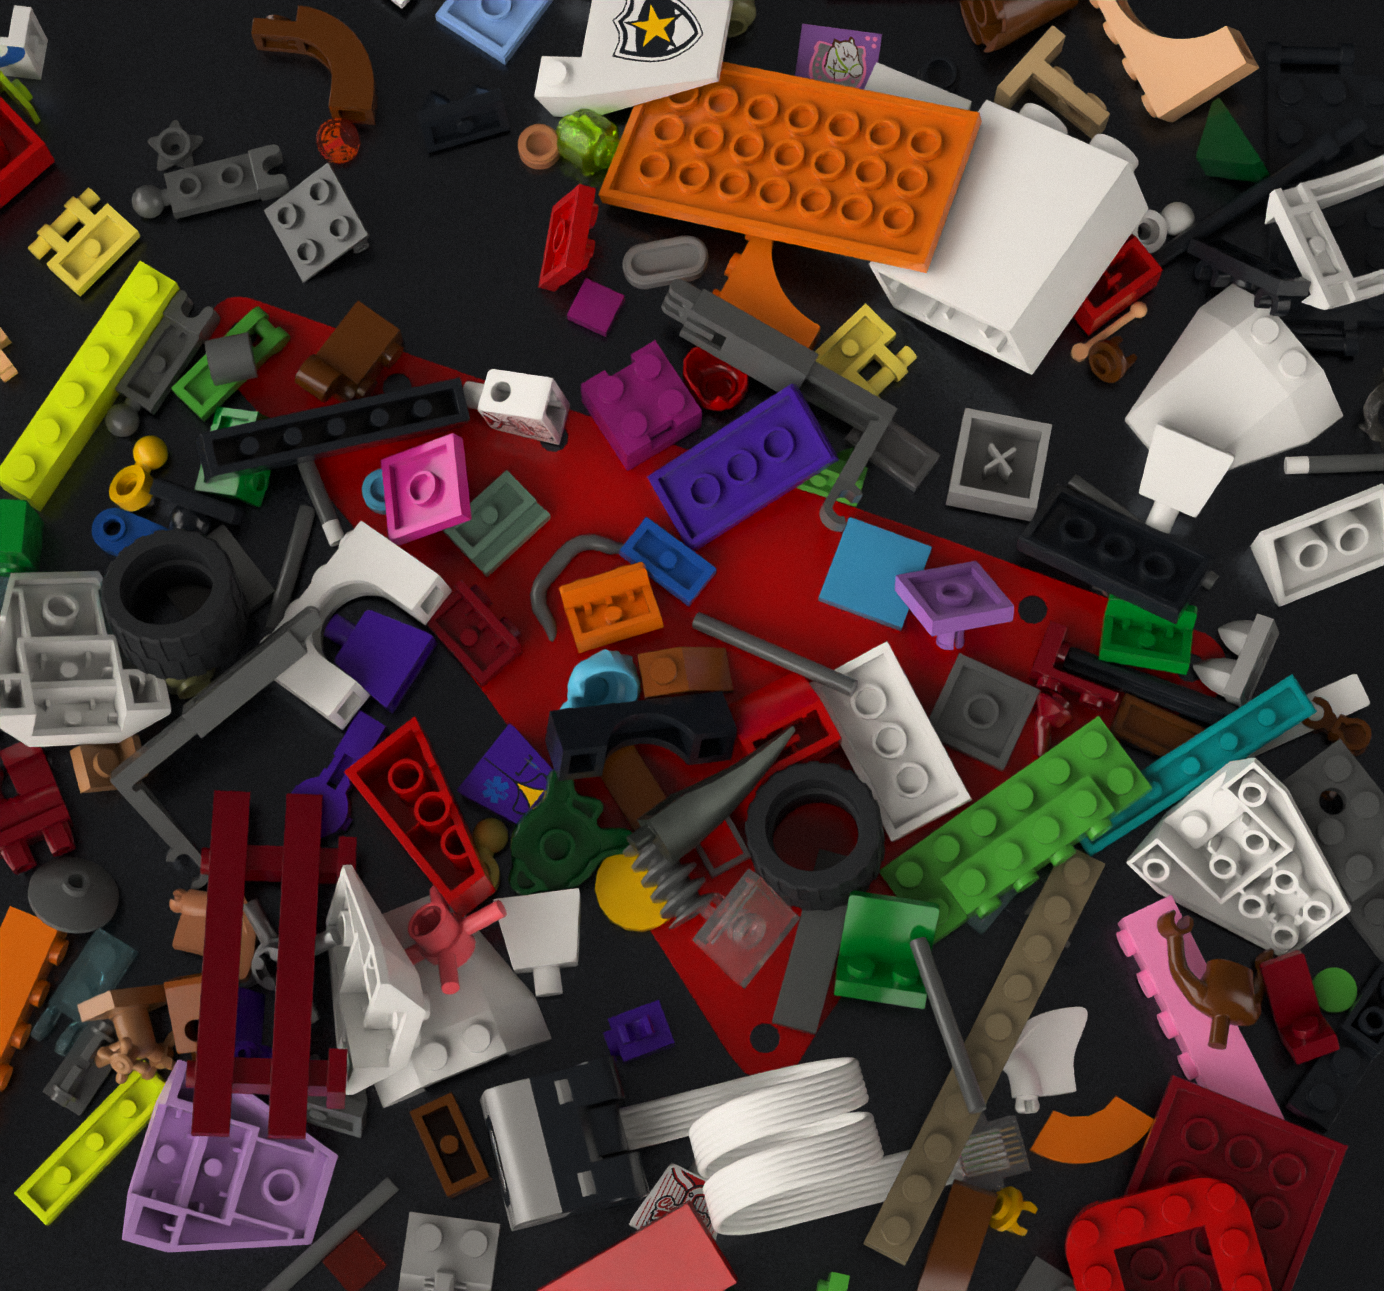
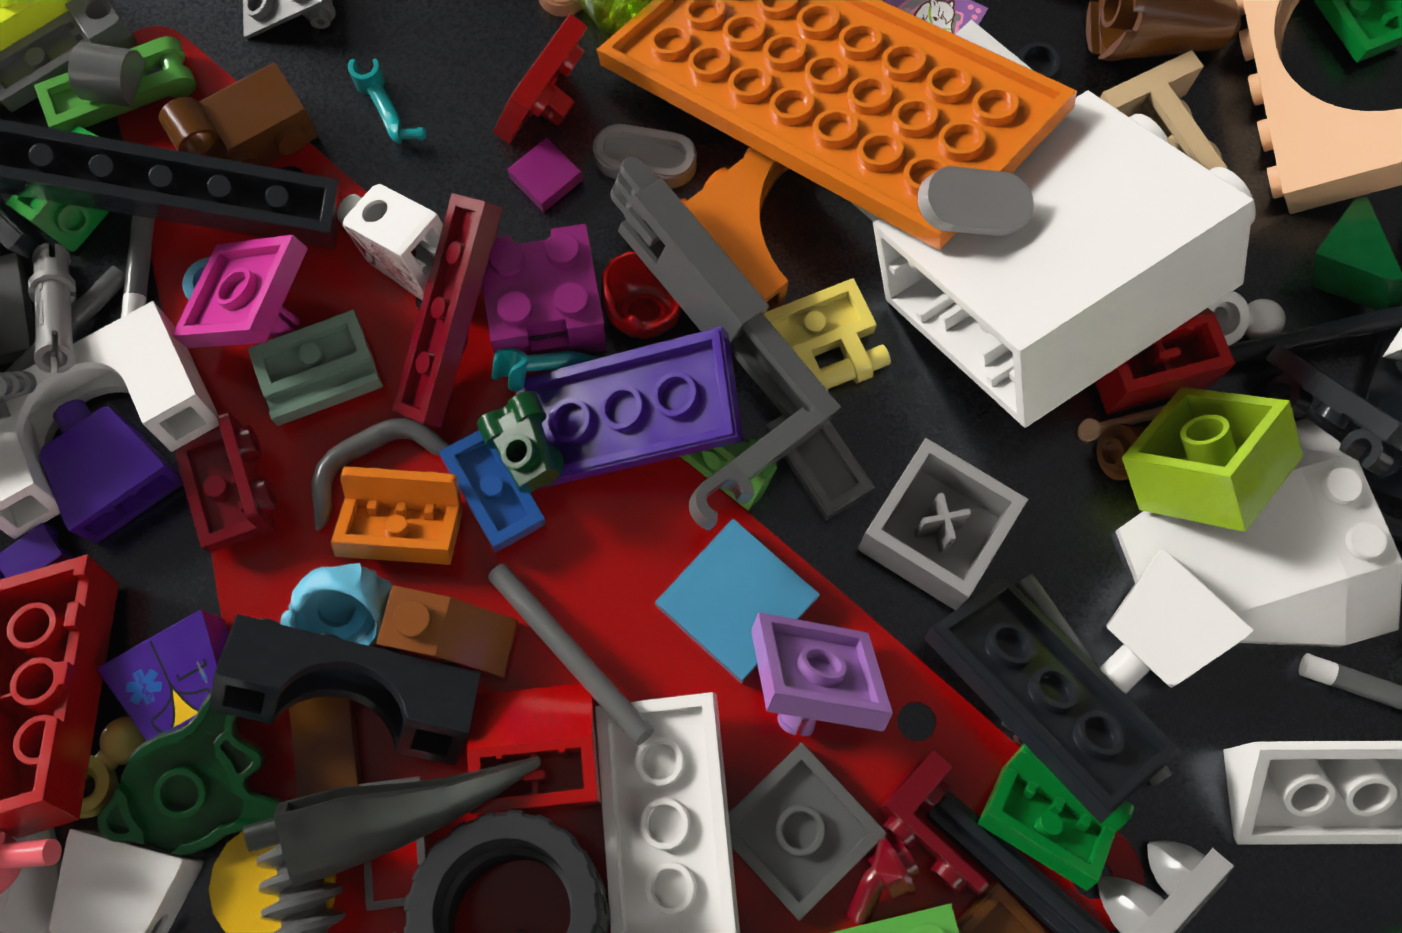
camera: 20 degrees right, 5 degrees down
none -> light grey pin [28,243,76,373]
none -> teal piece [348,58,427,145]
none -> dark red plate [392,193,503,427]
none -> dark green plate [477,391,564,493]
none -> teal piece [491,348,597,392]
none -> light grey tile [918,166,1034,236]
none -> lime brick [1122,387,1303,532]

